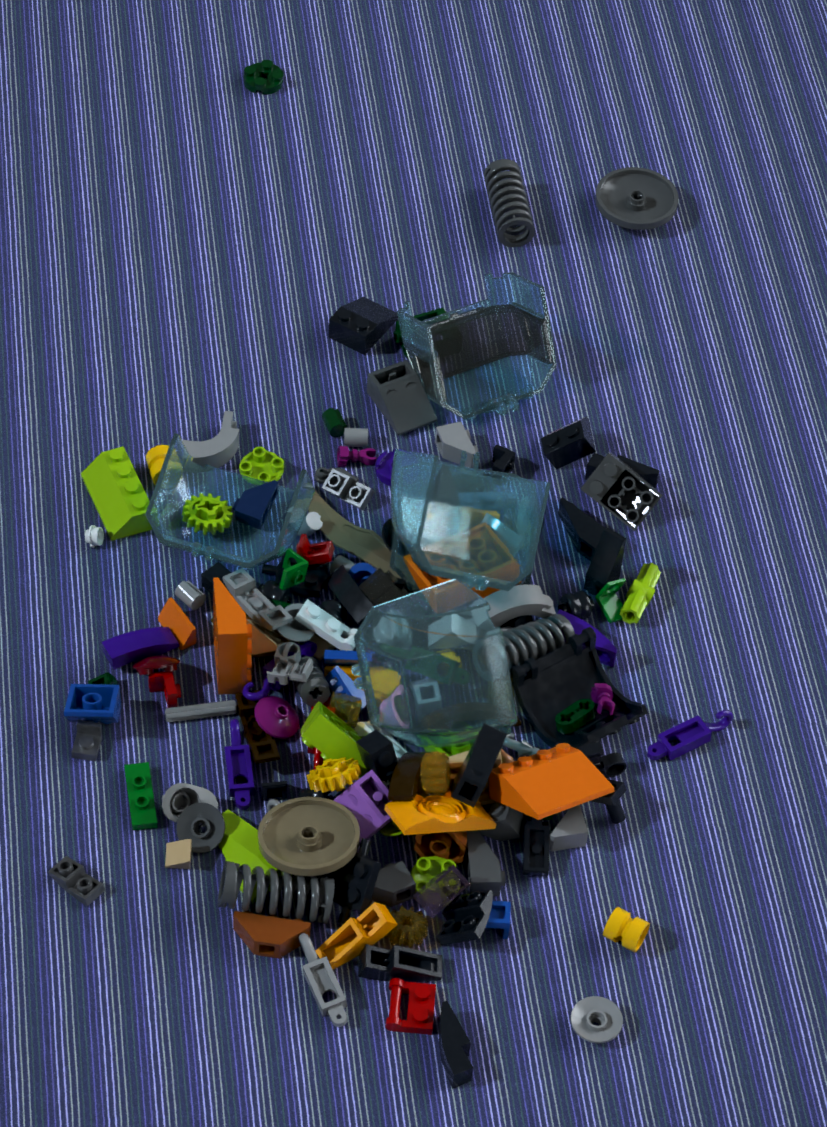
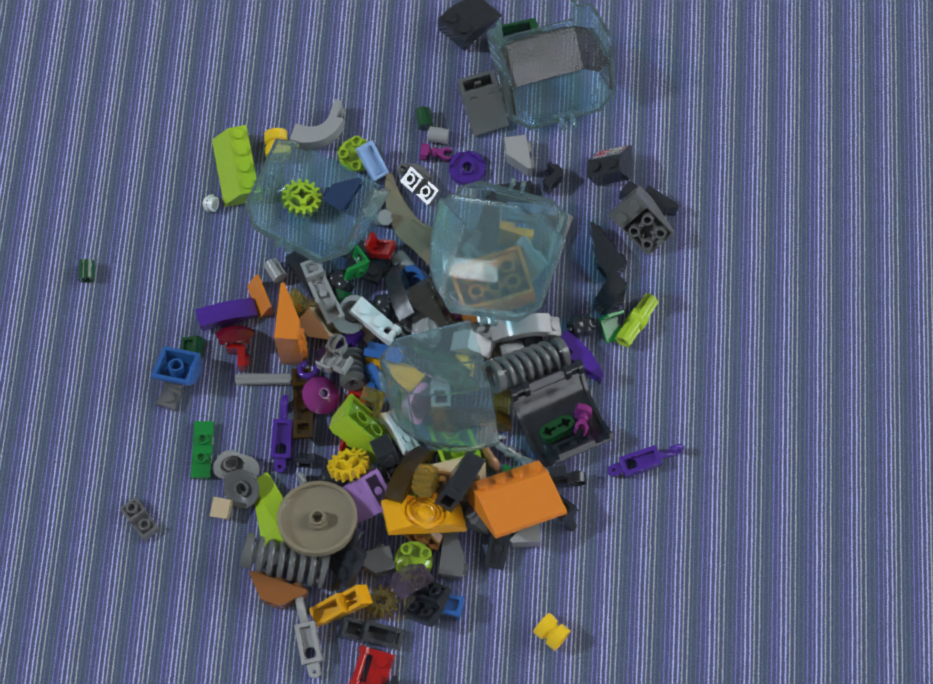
camera: 15 degrees right, 20 degrees up
none -> light blue tile [355,140,389,182]

